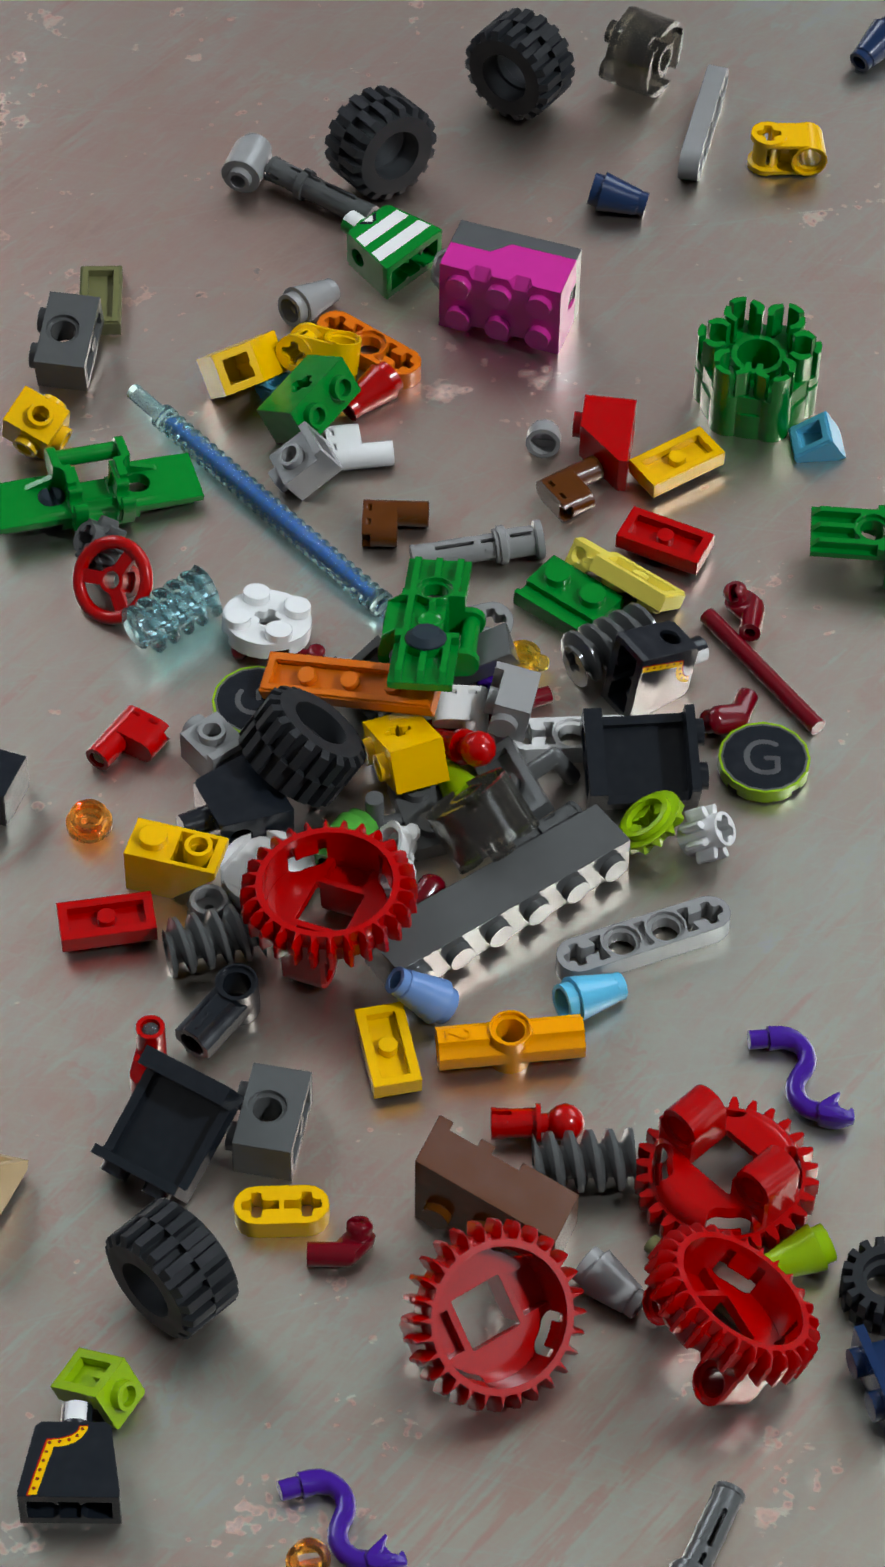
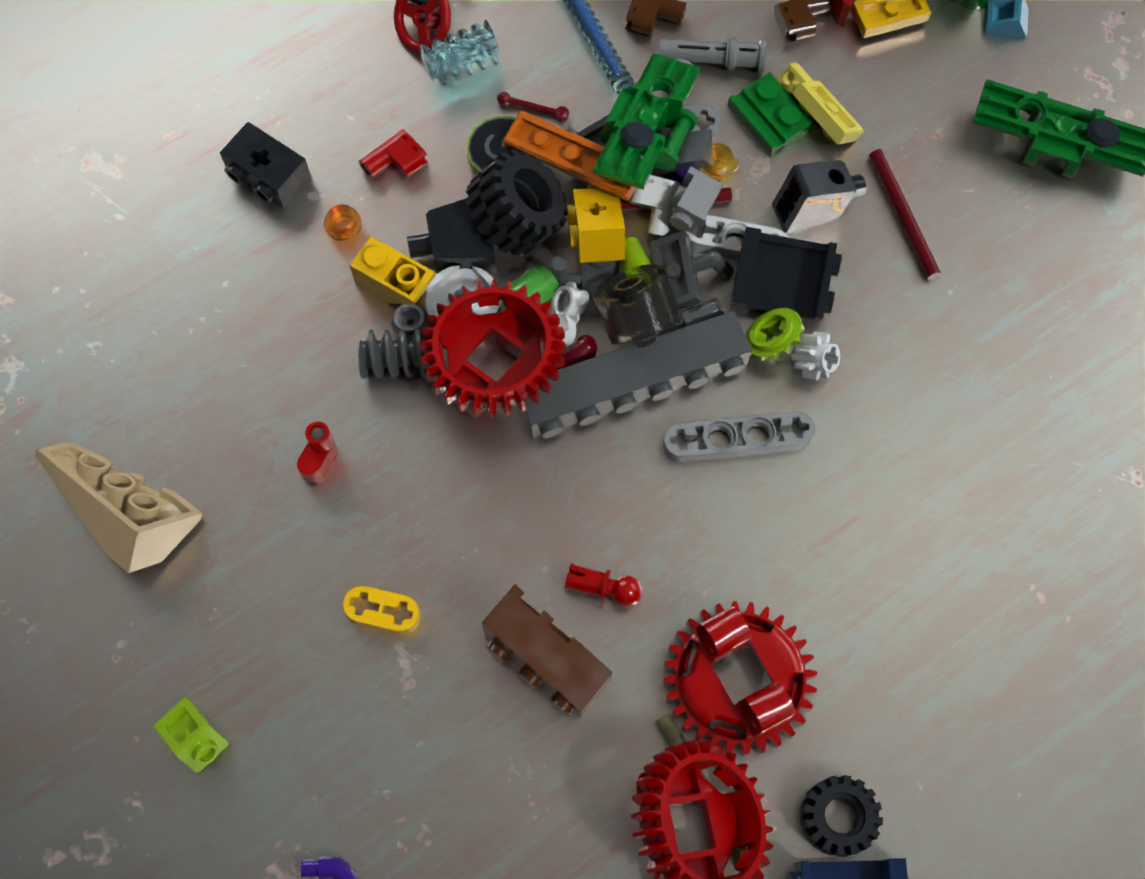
camera: 15 degrees right, 20 degrees up
black torso [17,1400,122,1524] -> none
red plate [56,891,158,952] -> none
black panel [90,1045,245,1204] -> none
black tyre [105,1198,239,1340] -> none
black piece [175,963,260,1060] -> none
light grey brick [180,711,243,776] -> none
white plate [221,583,312,659] -> none
dark grey brick [225,1063,313,1181] -> none
dark red arm [307,1216,376,1267] -> none
yellow plate [354,1002,422,1099] -> none
medium blue cone [385,966,459,1024] -> none
red piece [399,1218,587,1412] -> none
red pin [435,728,497,767] -> none
light orange piece [435,1010,586,1074] -> none
dark grey piece [531,1128,636,1193] -> none
medium azure cone [552,972,628,1021] -> none
dark grey piece [560,602,656,687] -> none
light grey cone [572,1246,644,1319] -> none
red plate [615,506,715,575] -> none
dark red arm [699,688,758,735] -> none
black tile [717,722,811,803] -> none
dark red arm [723,581,765,642] -> none
dark purple animal [747,1026,855,1130] -> none
lime cone [764,1223,837,1278] -> none

